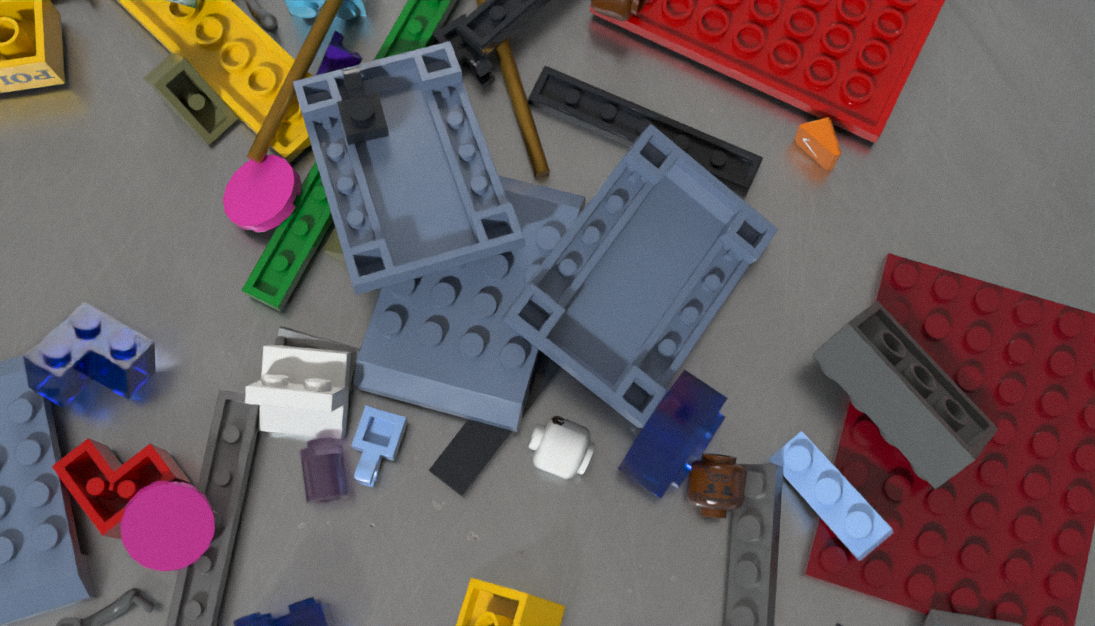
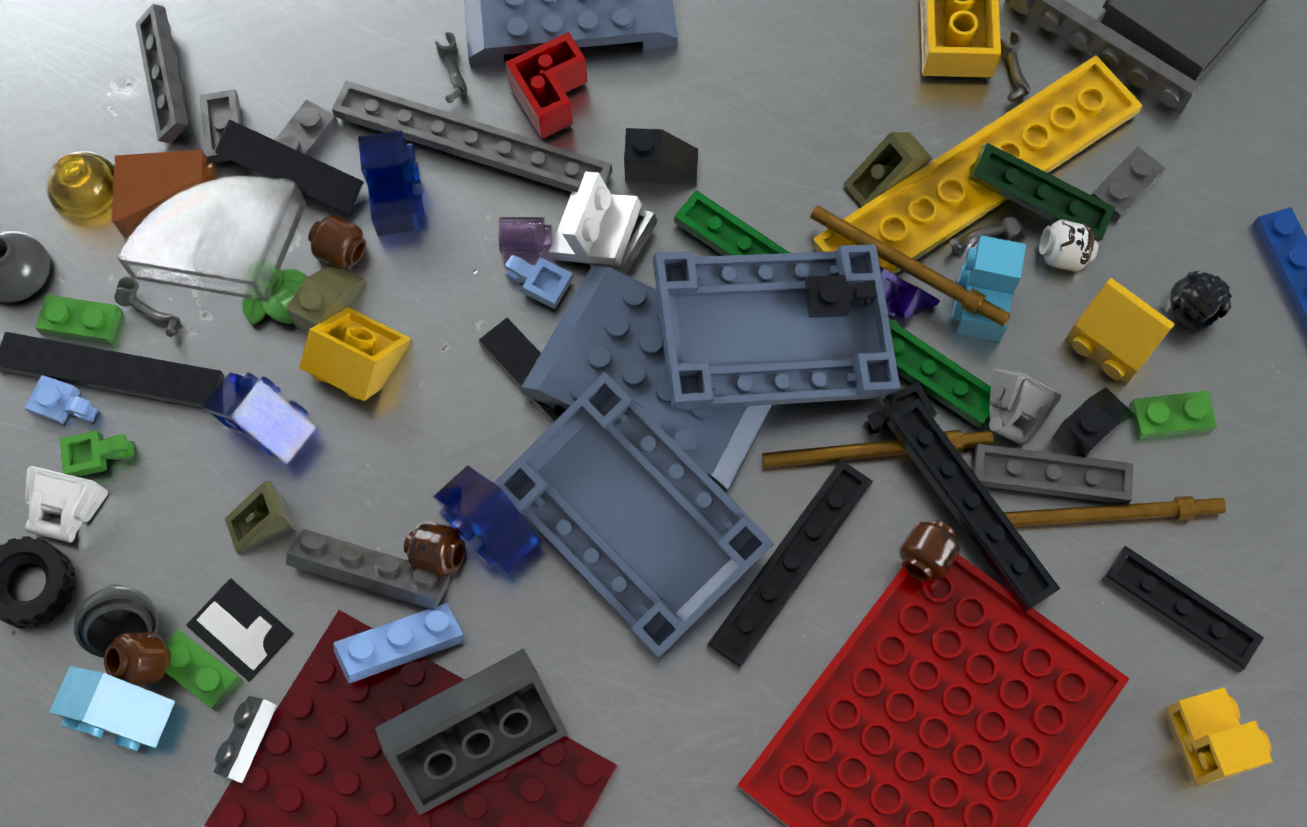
camera: 100 degrees right, 5 degrees down
clear blue brick [23,302,156,408] -> none
dark pink tile [121,481,215,572] -> none
dark pink tile [223,155,302,232] -> none
white head [528,416,595,480] -> none
orange slope [794,117,842,171] -> none
none -> black slope [624,128,698,184]

